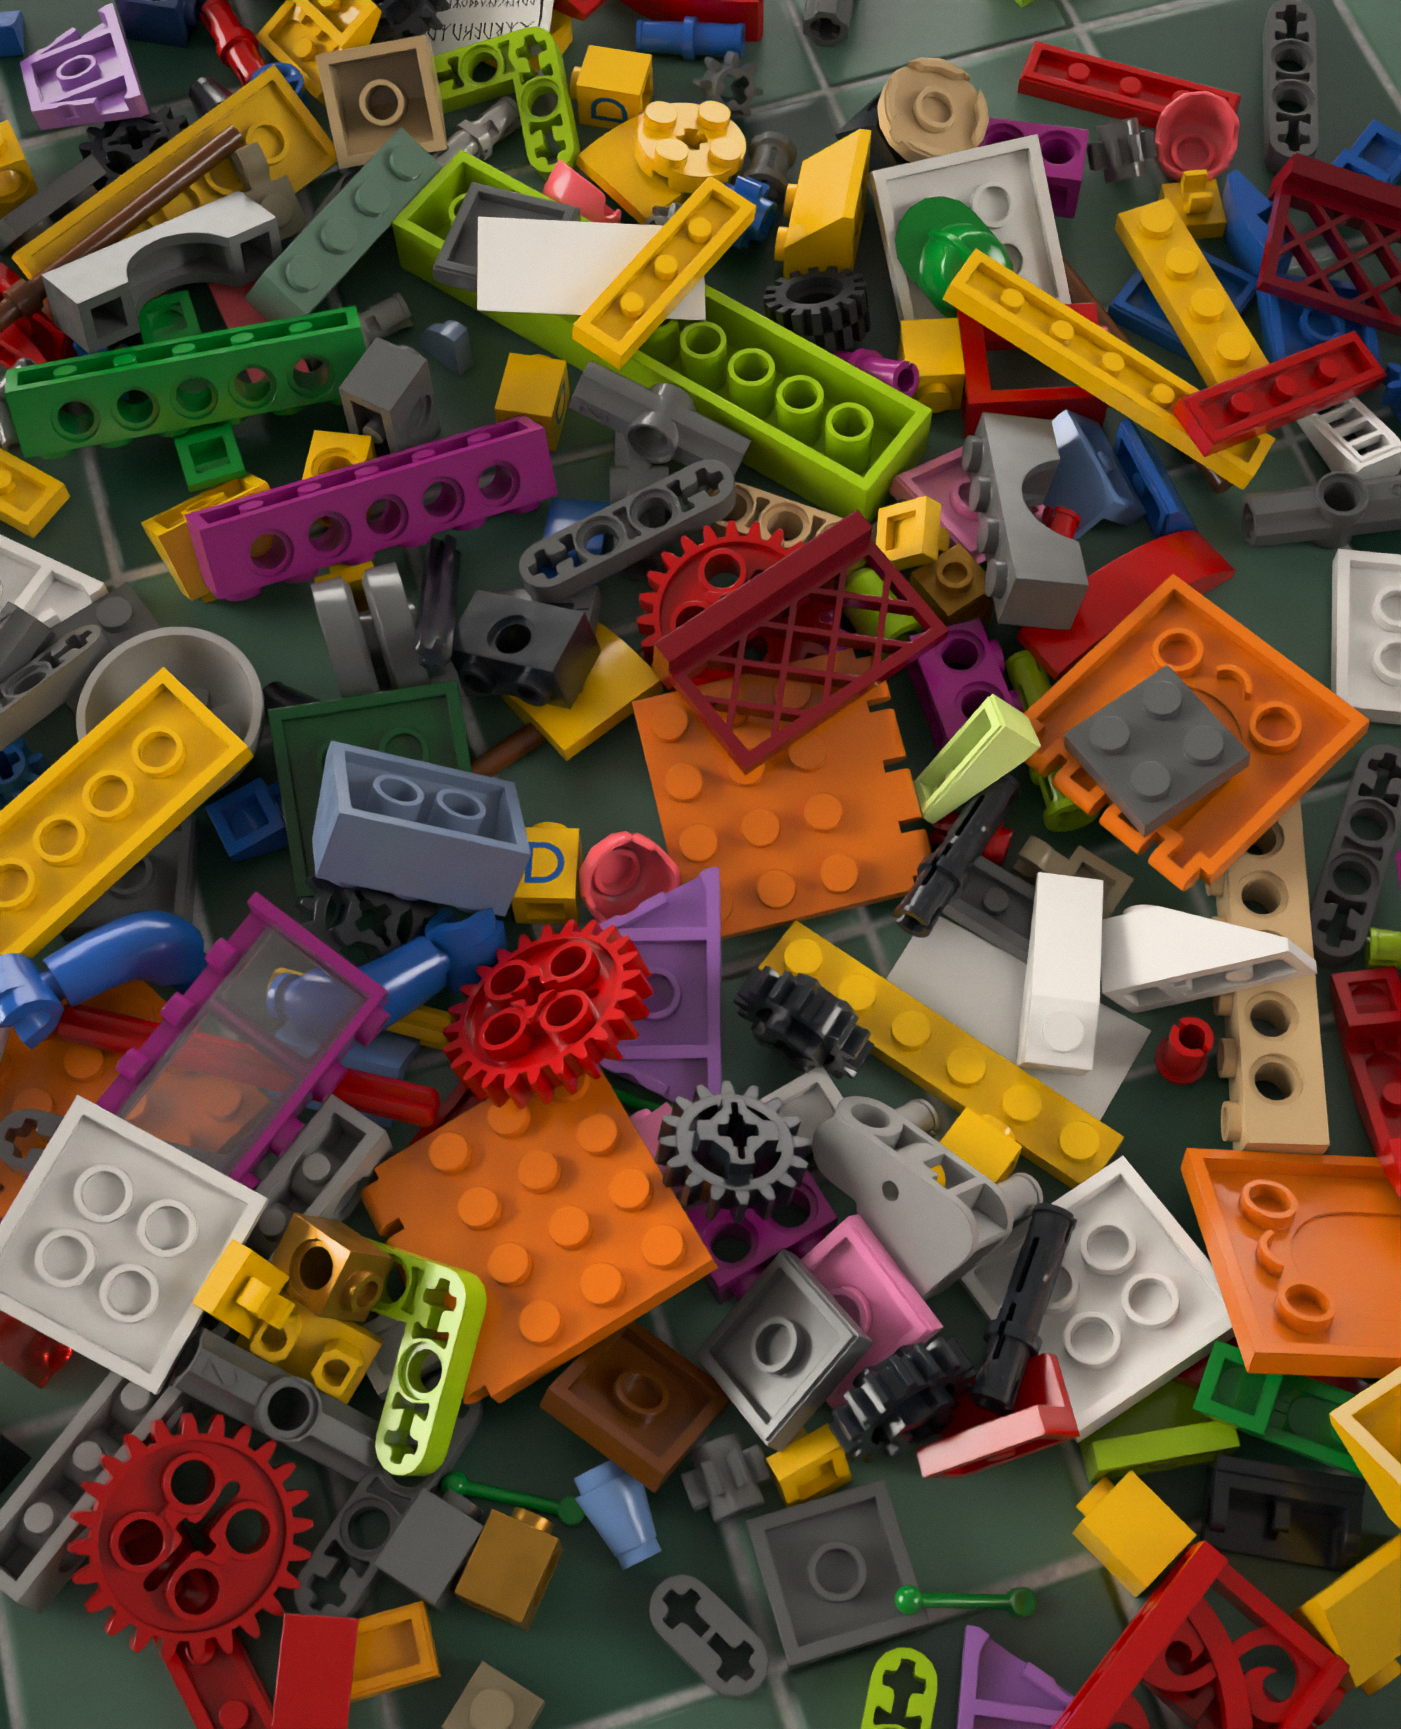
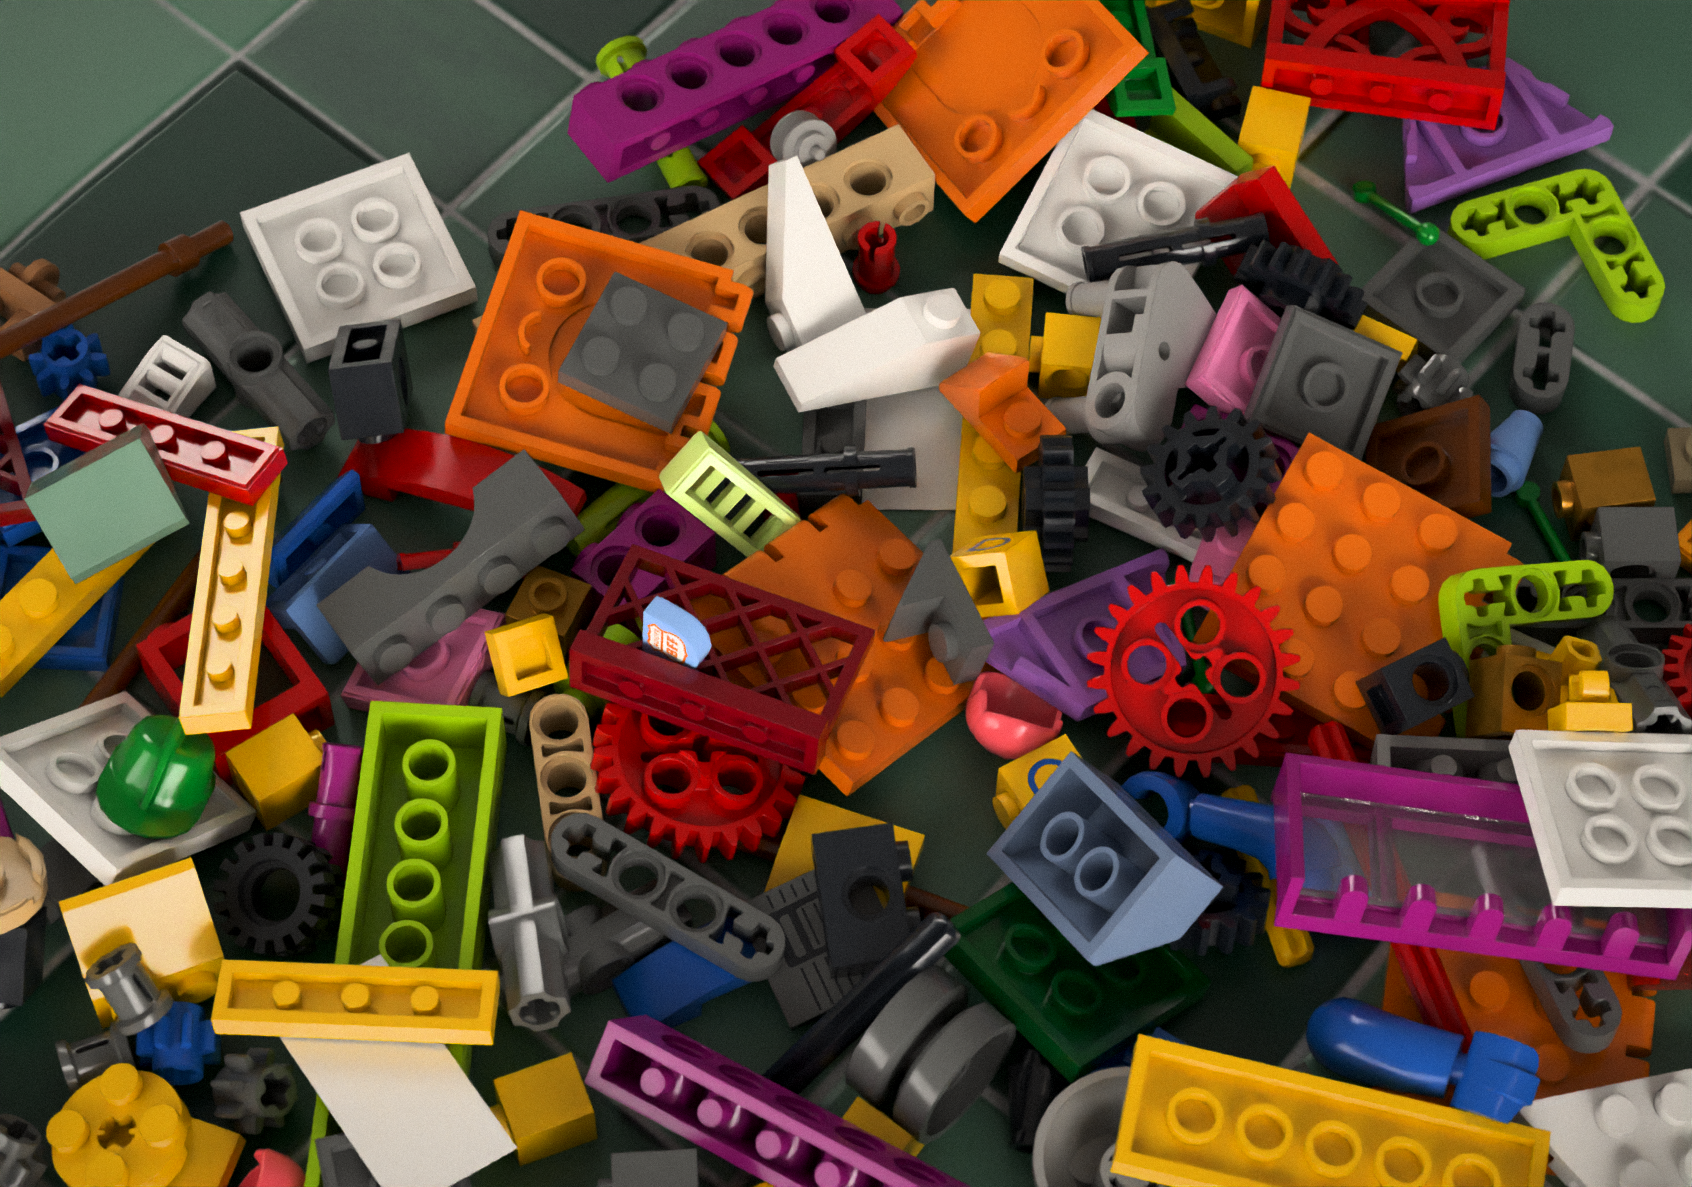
camera: 125 degrees left, 5 degrees down
dark tan plate [1011,836,1134,920] -> none
none -> sand green slope [24,423,190,584]
none -> dark grey bush [84,943,174,1036]
none -> black brick [328,319,413,444]
none -> light blue tile [642,596,711,669]
none -> light grey wheel [770,110,837,168]
none -> dark grey slope [883,539,994,685]
none -> orange slope [939,352,1066,474]
none -> yellow brick [950,530,1049,618]
none -> black brick [1356,637,1475,735]

